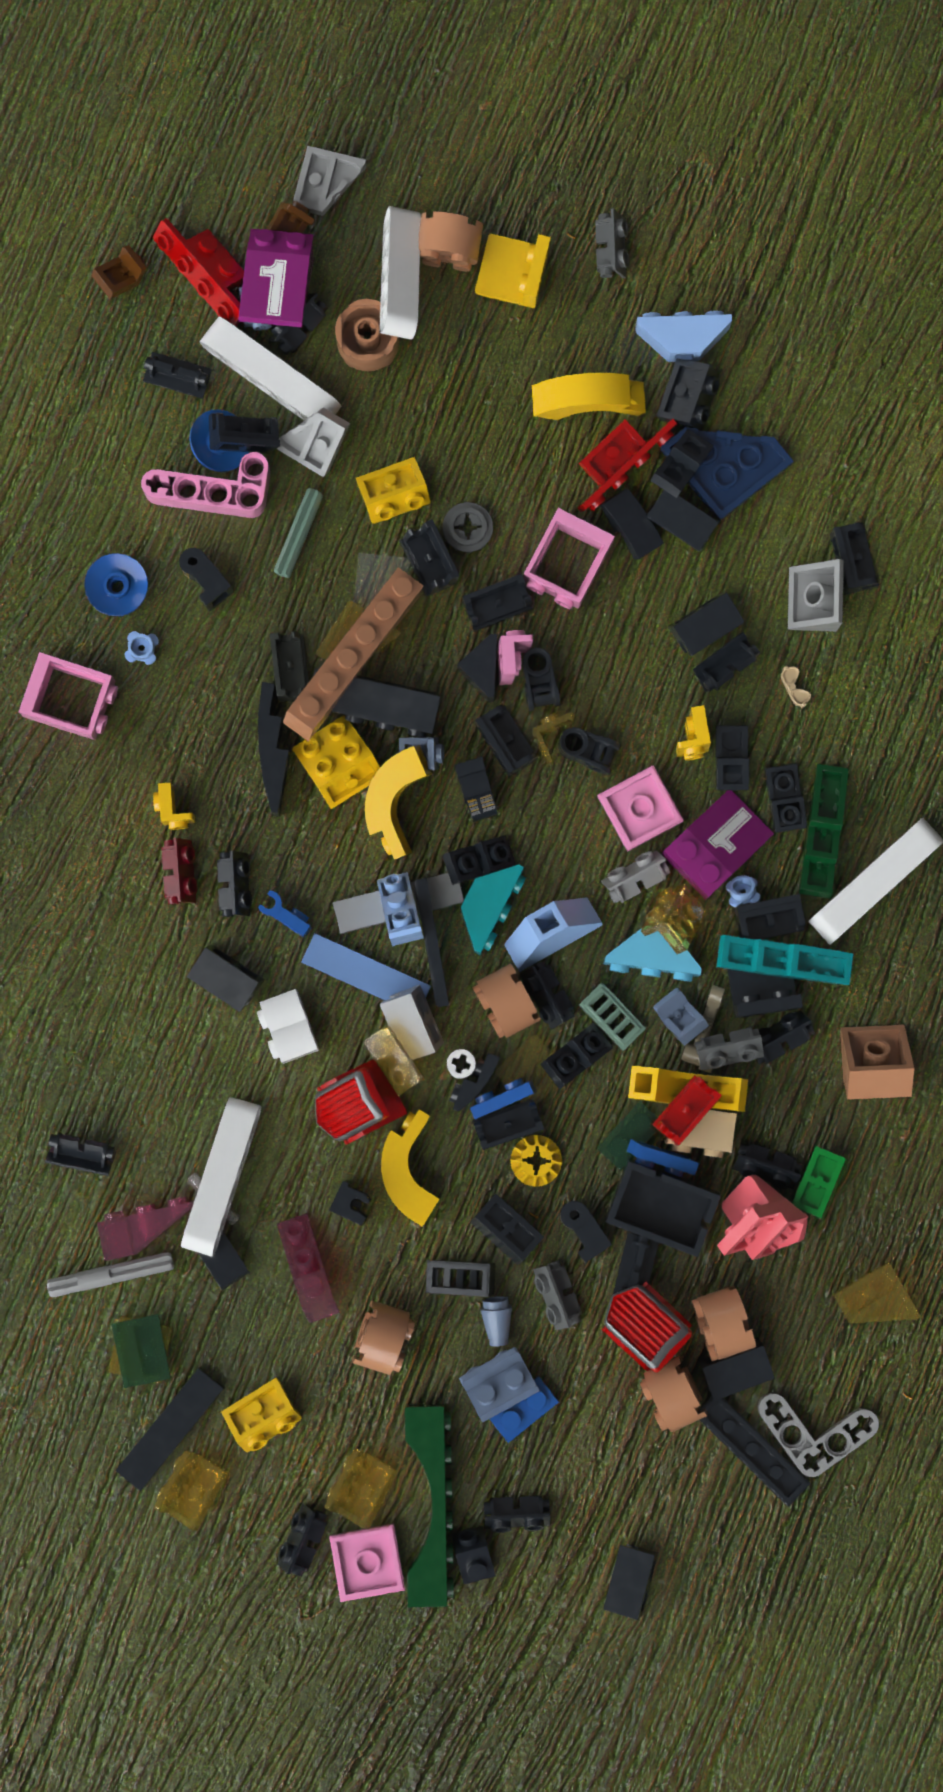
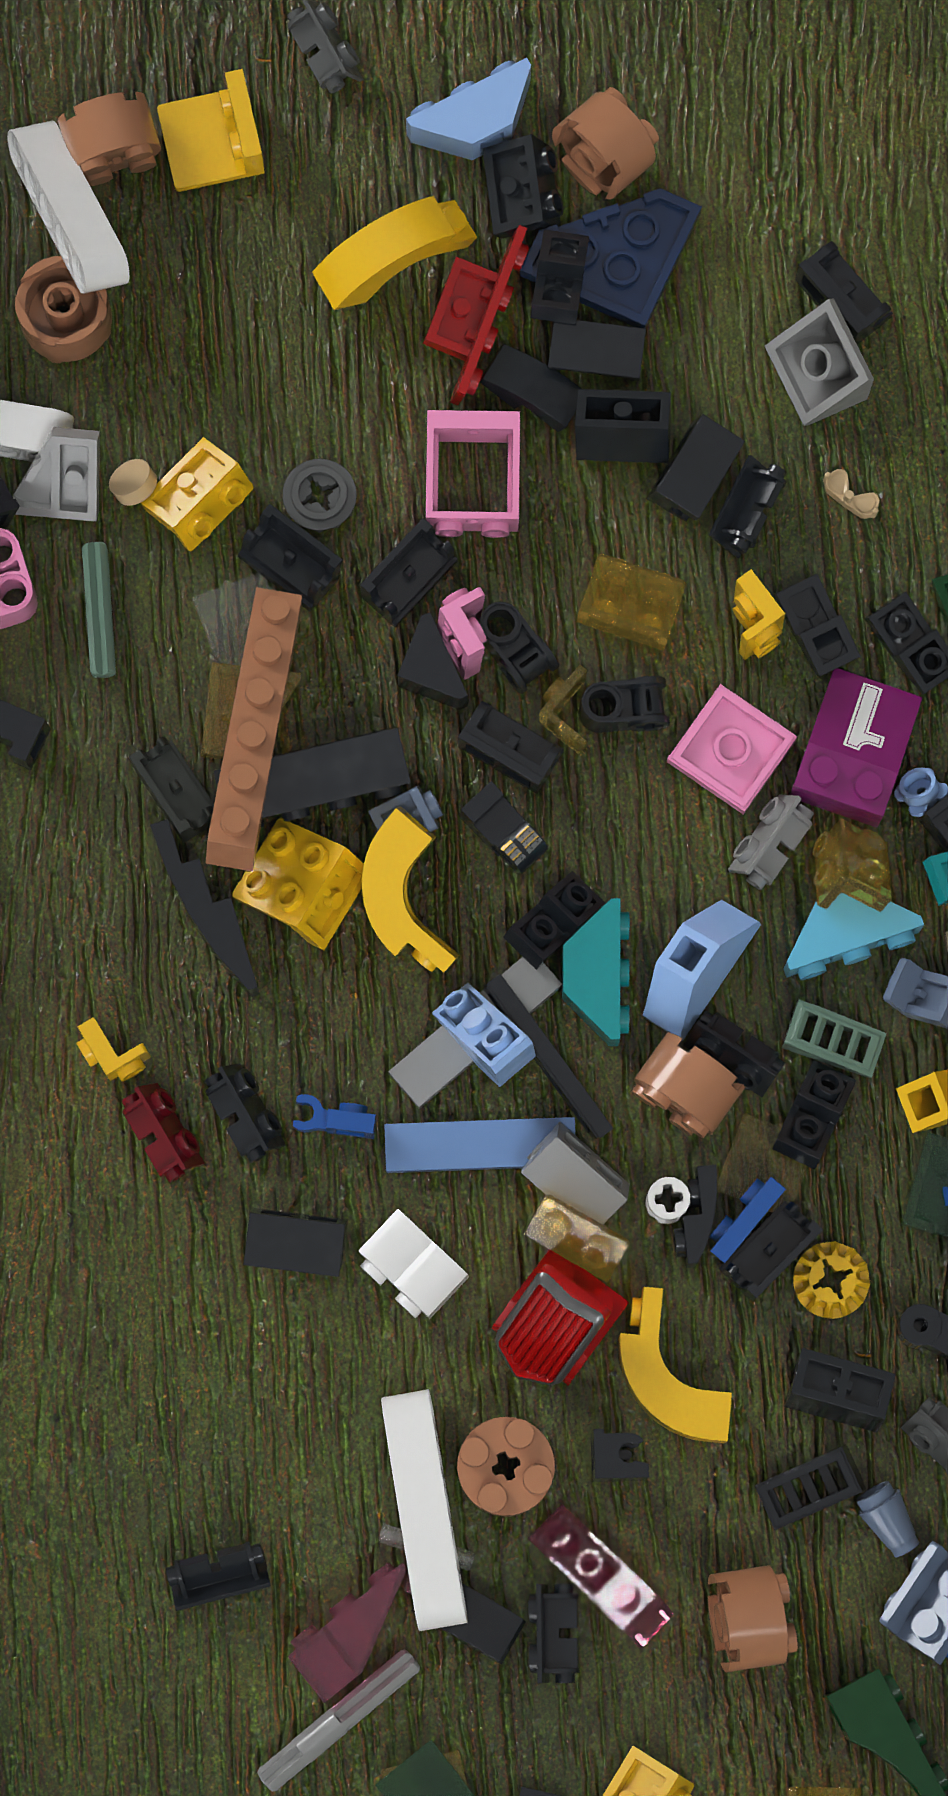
camera: 25 degrees left, 5 degrees down
none -> tan tile [109,459,157,506]
none -> nougat brick [457,1417,555,1517]
none -> black hinge [528,1584,580,1683]
none -> nougat brick [552,87,659,200]
none -> black brick [575,389,671,463]
none -> clear yellow bracket [576,554,686,651]

